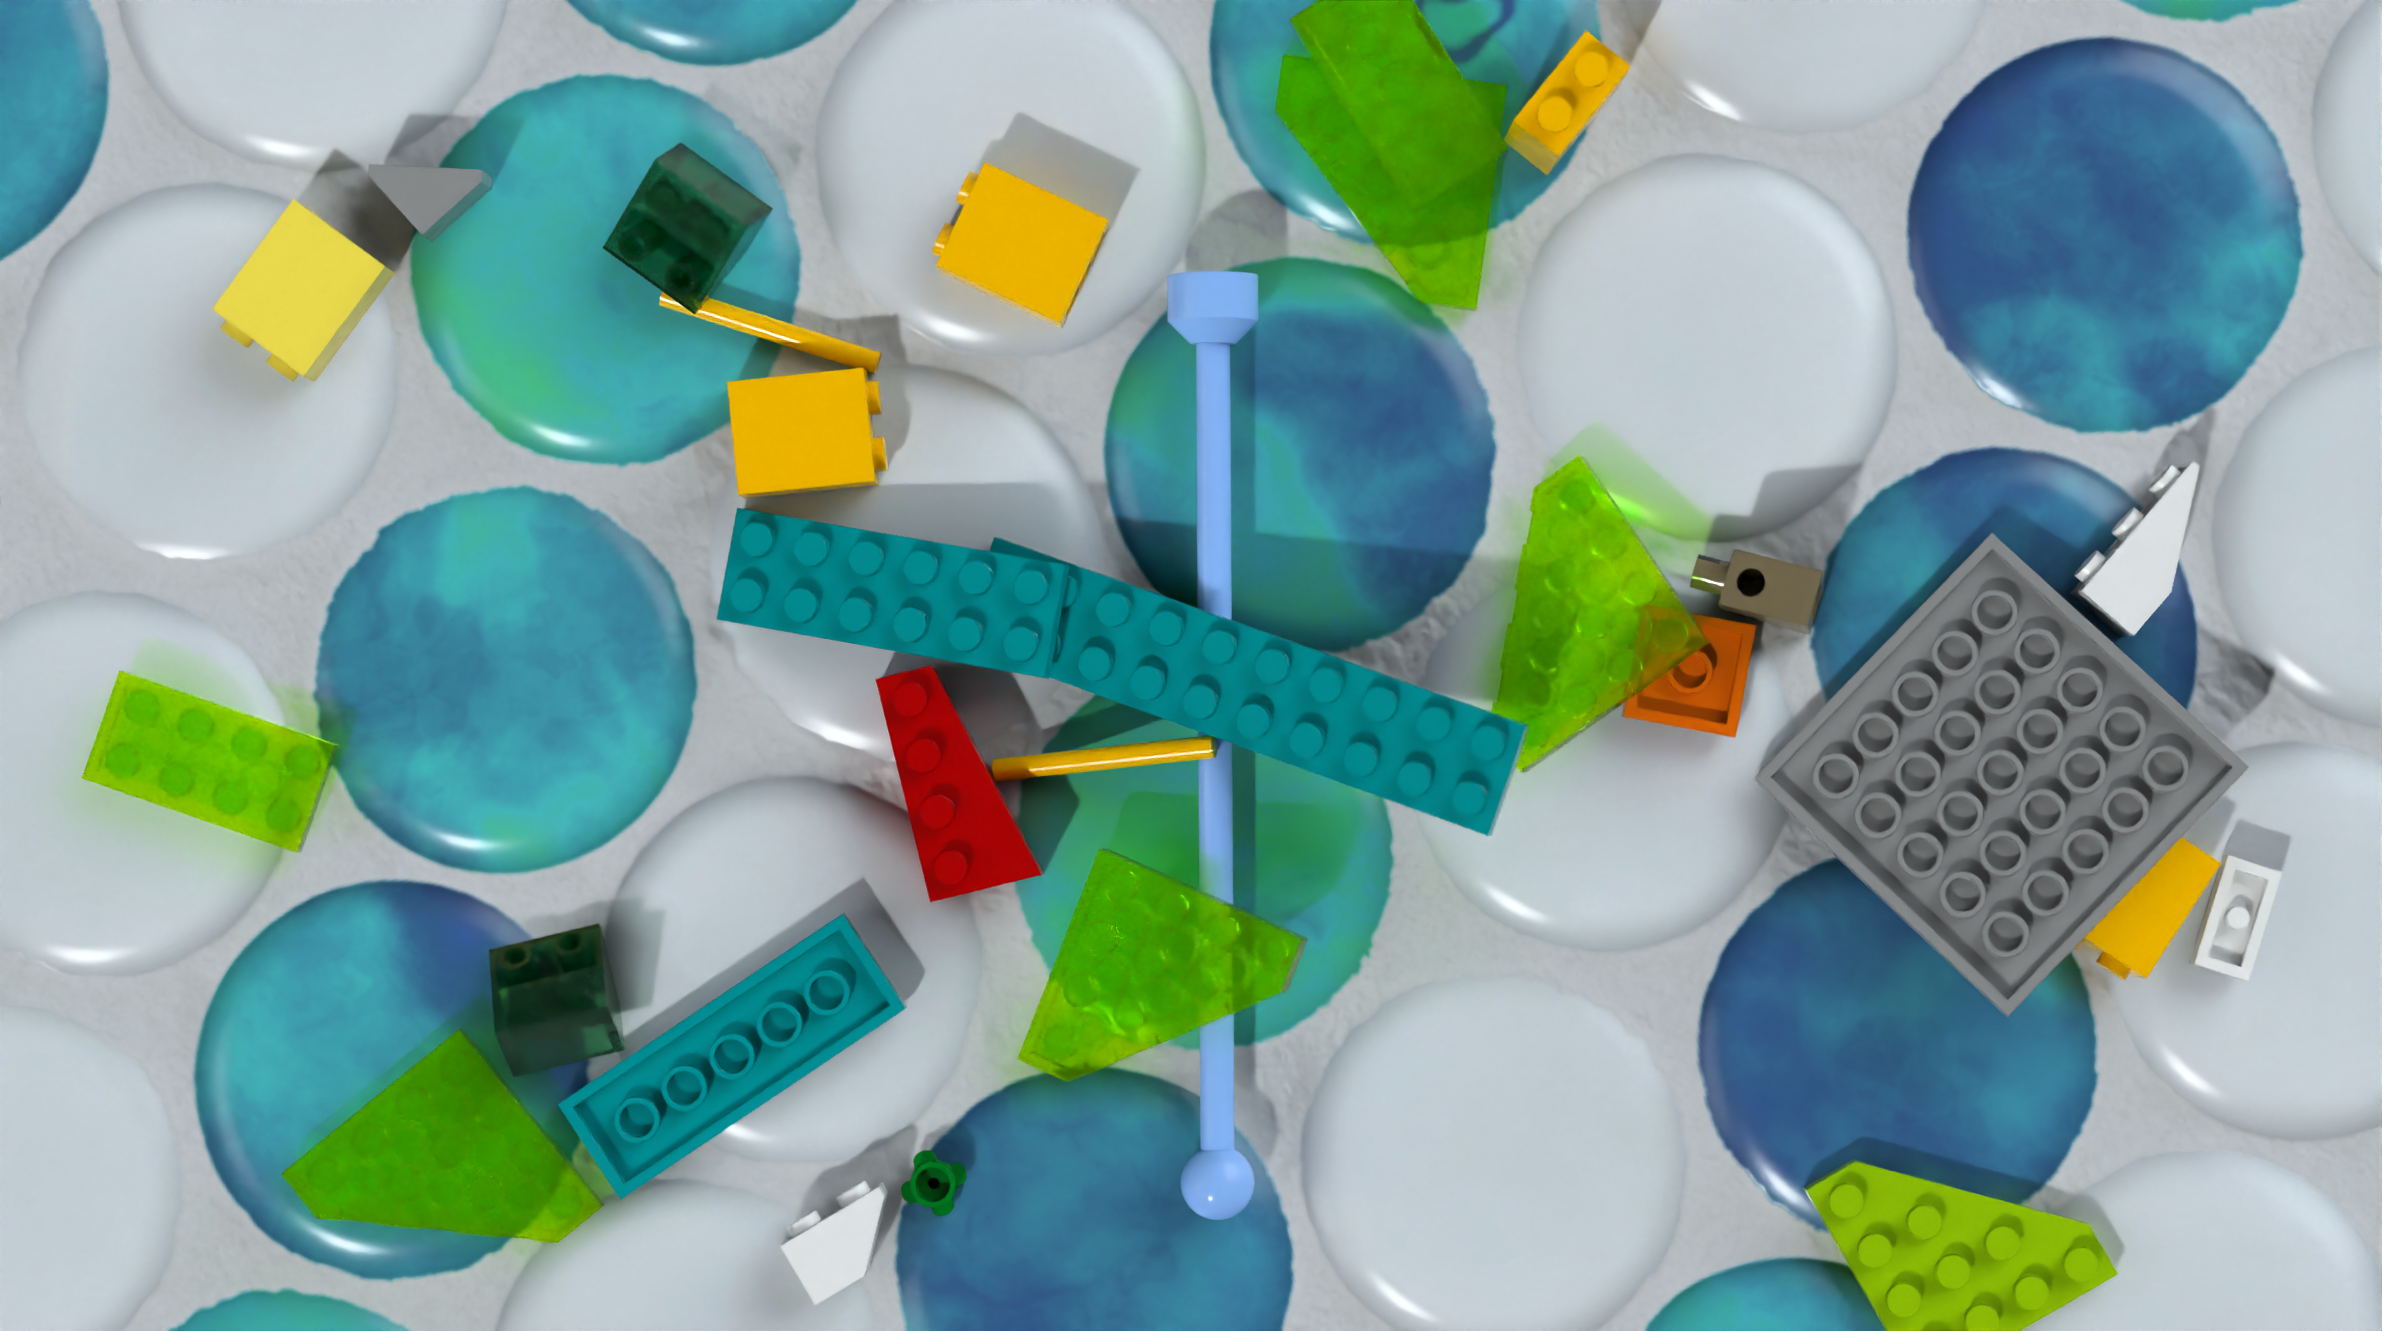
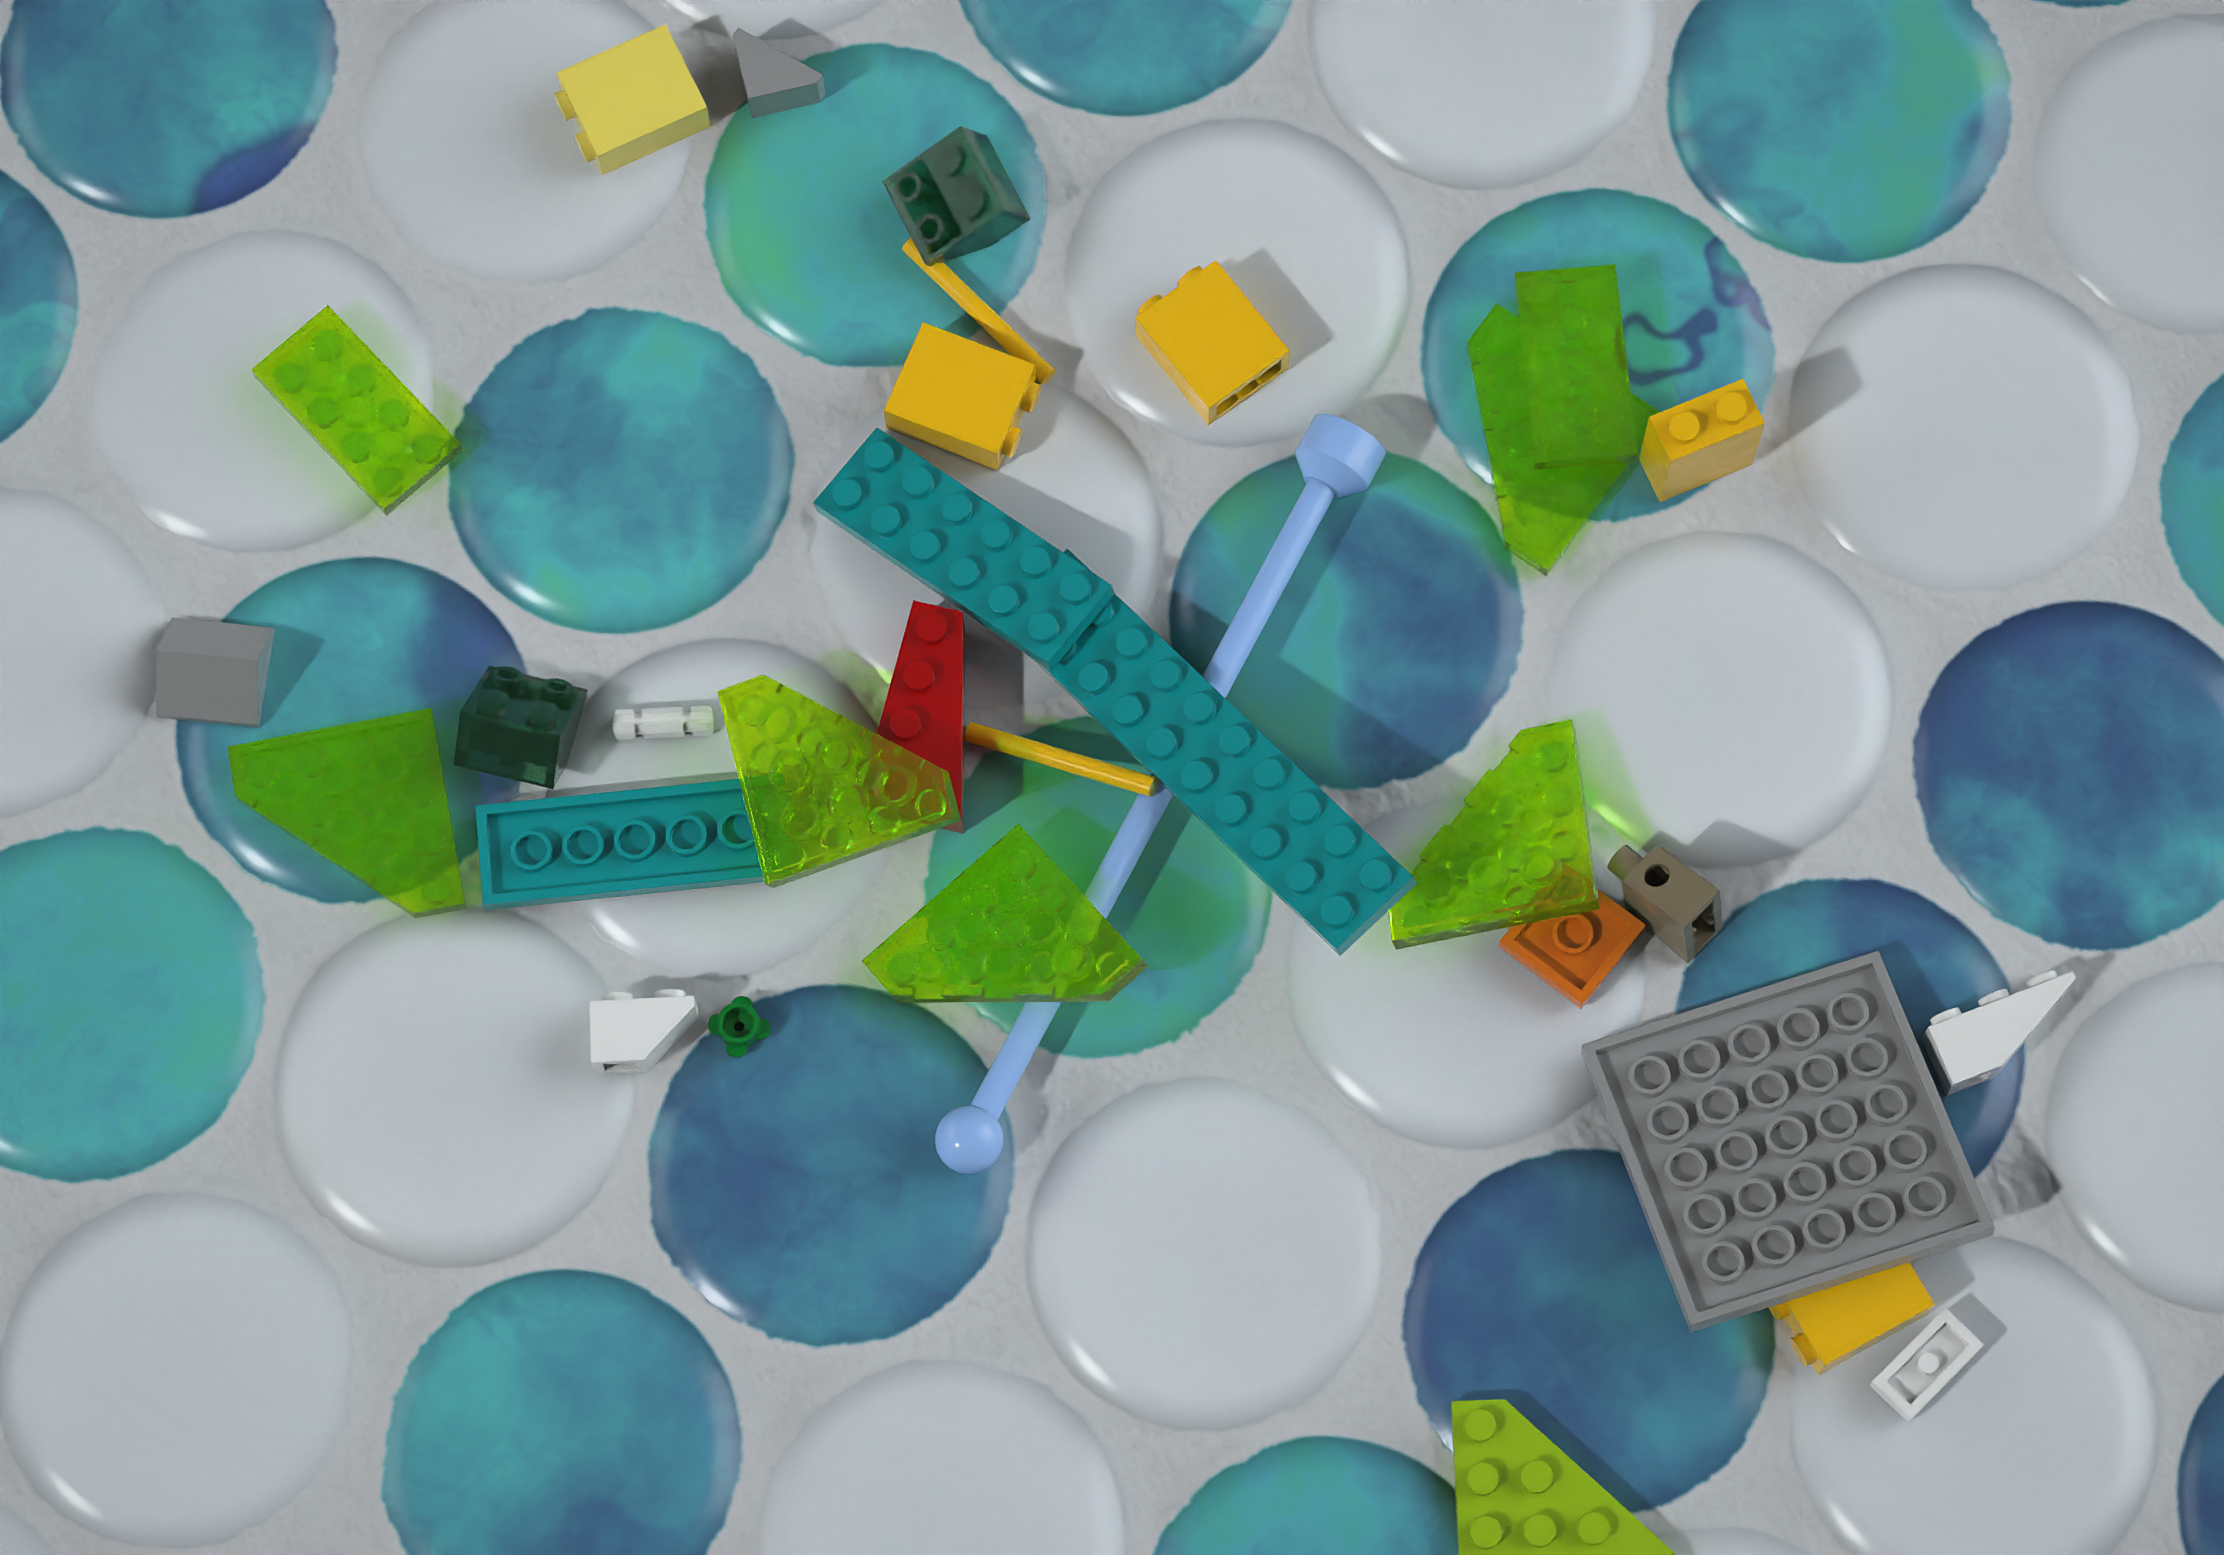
camera: 25 degrees right, 15 degrees down
none -> light grey slope [155,617,275,728]
none -> white axle [613,706,714,740]
none -> clear neon green plate [717,674,961,888]

